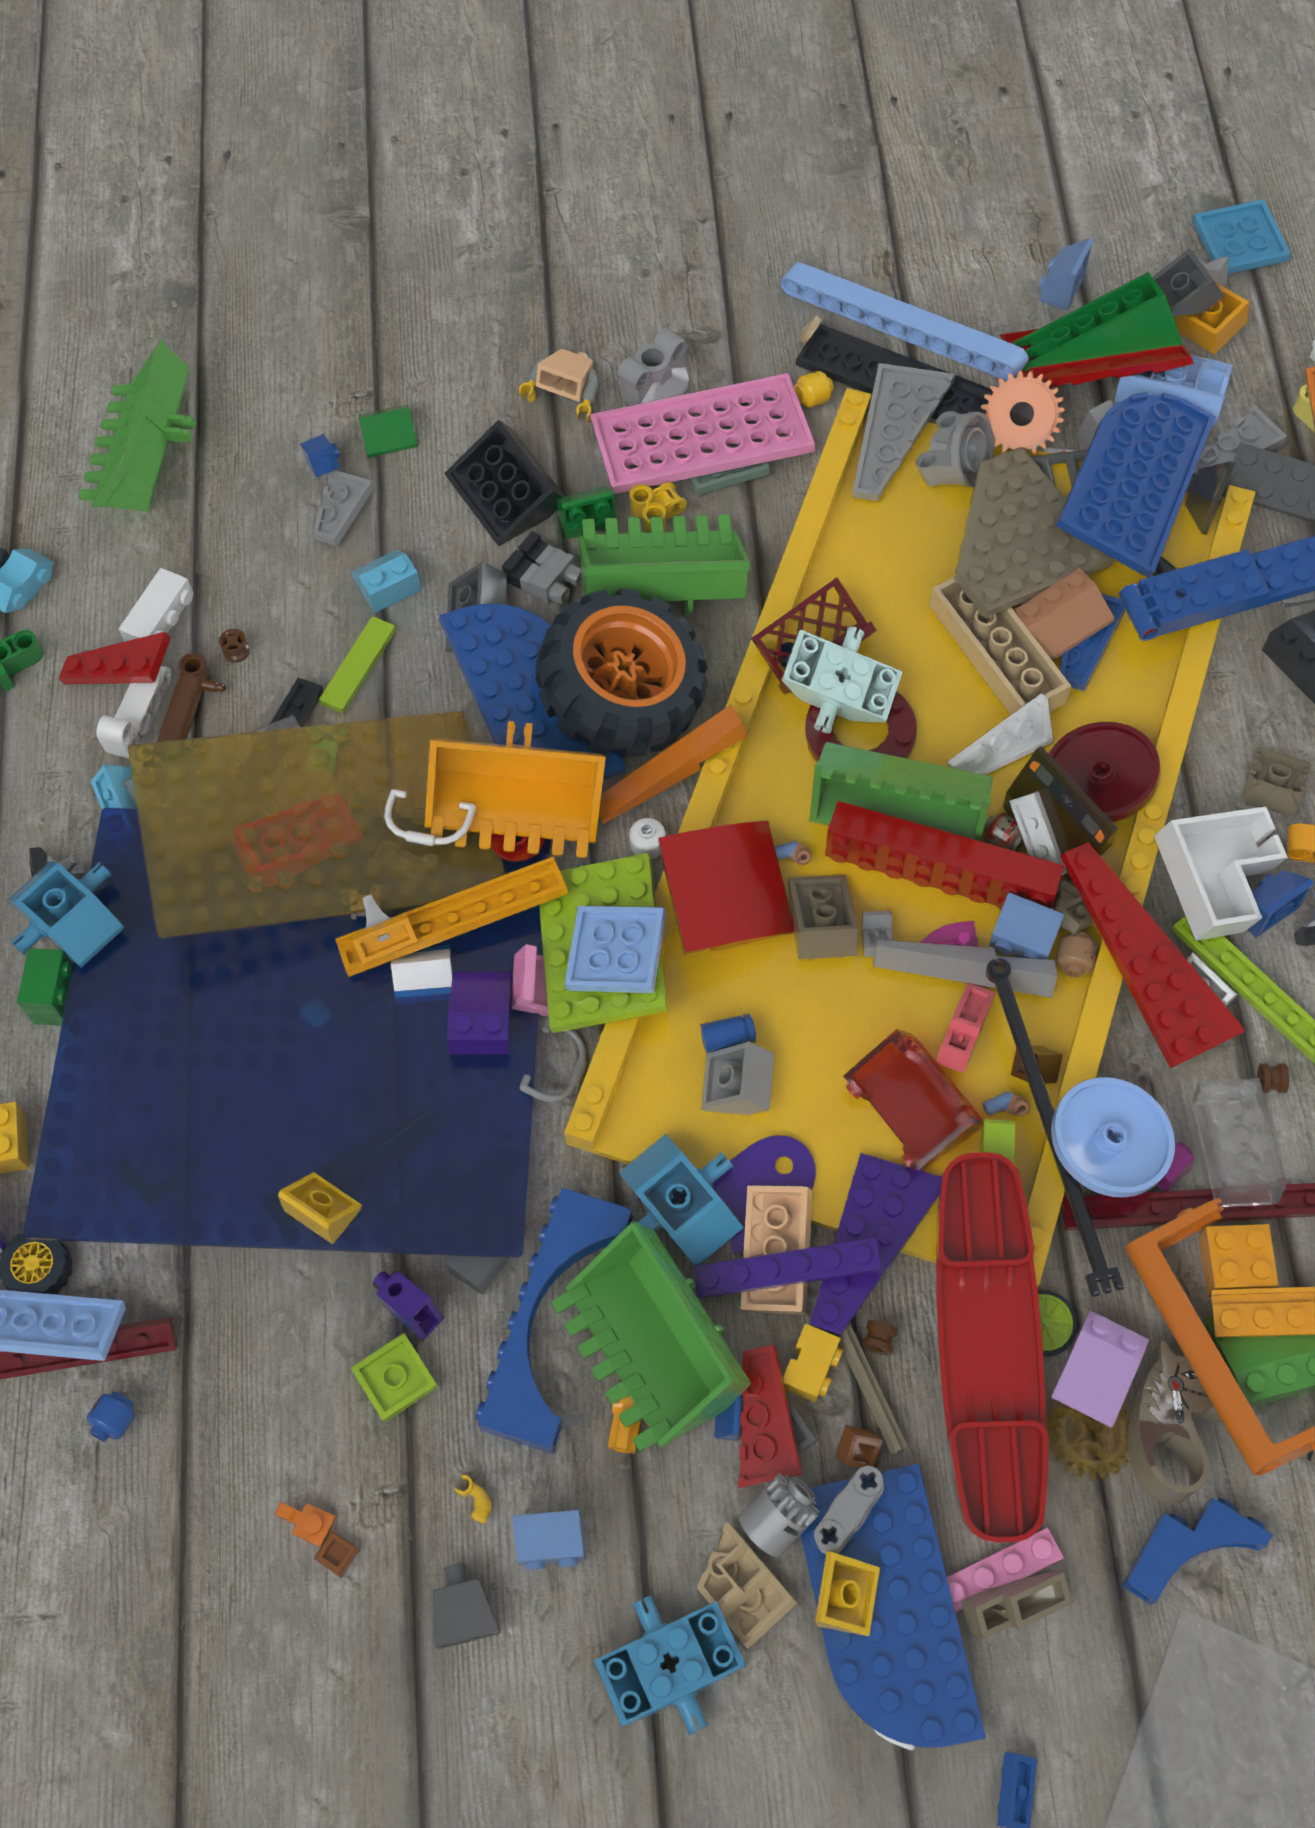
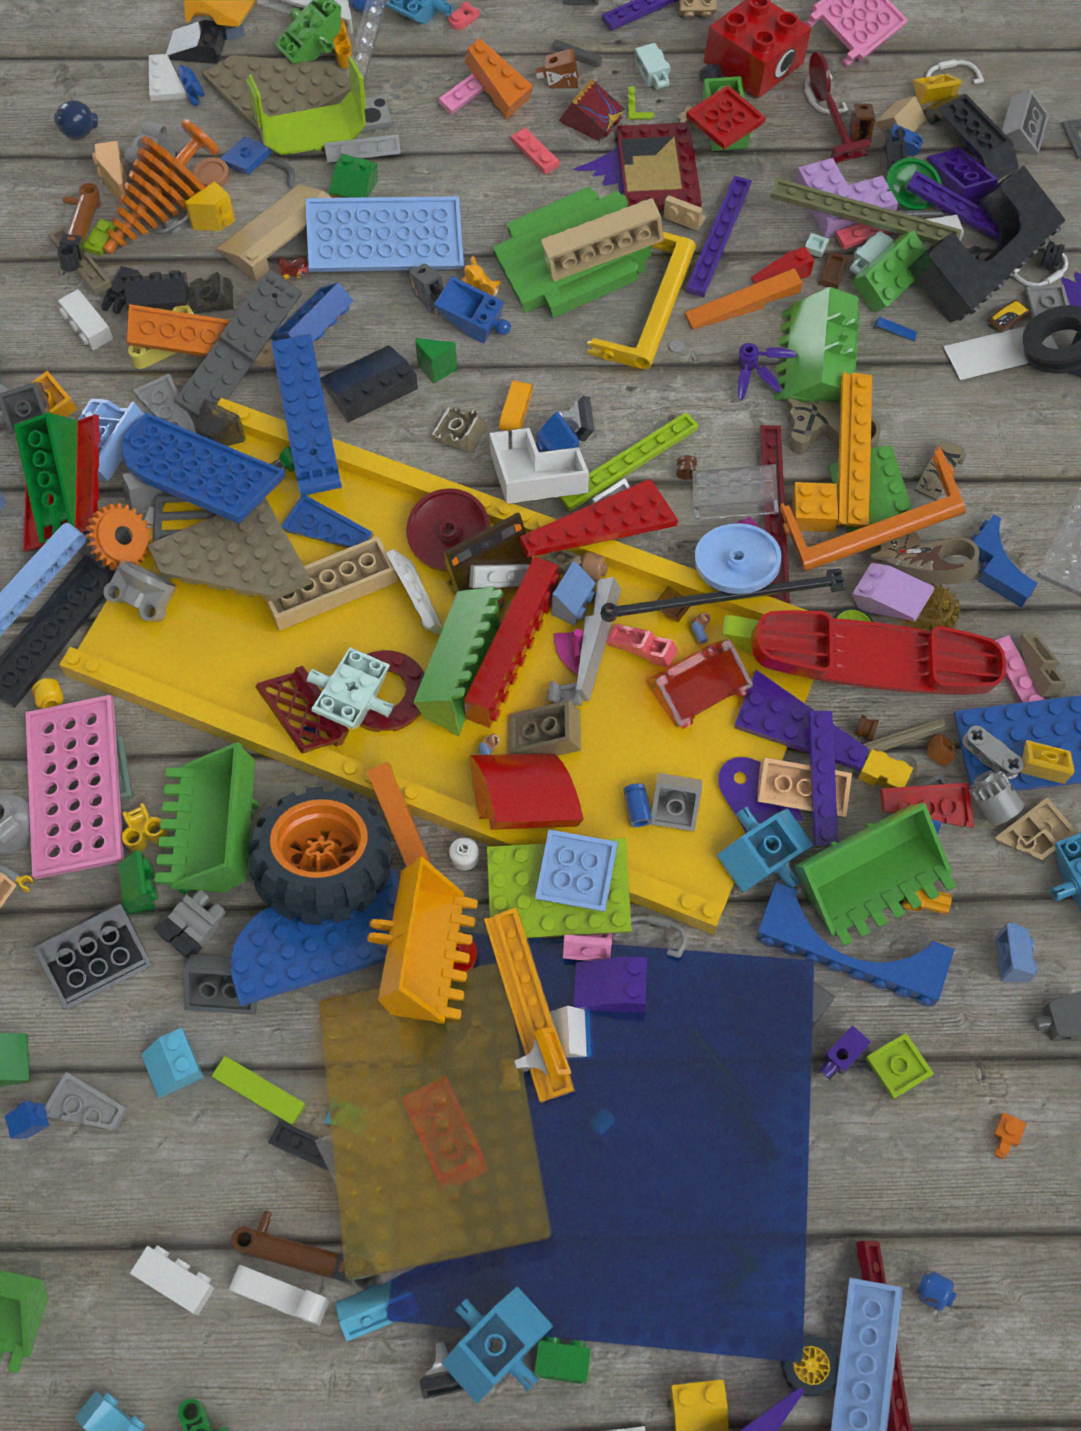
camera: 90 degrees left, 0 degrees up
red wing [59,632,171,685] -> none
reddish brown wheel [219,629,250,663] -> none
yellow slope [278,1172,362,1245] -> none
dark orange tile [313,1530,360,1578] -> none
white piece [384,789,476,847] -> none
yellow arm [454,1475,492,1524] -> none
light grey wing [852,363,955,501] -> none
nougat slope [1014,568,1115,661] -> none

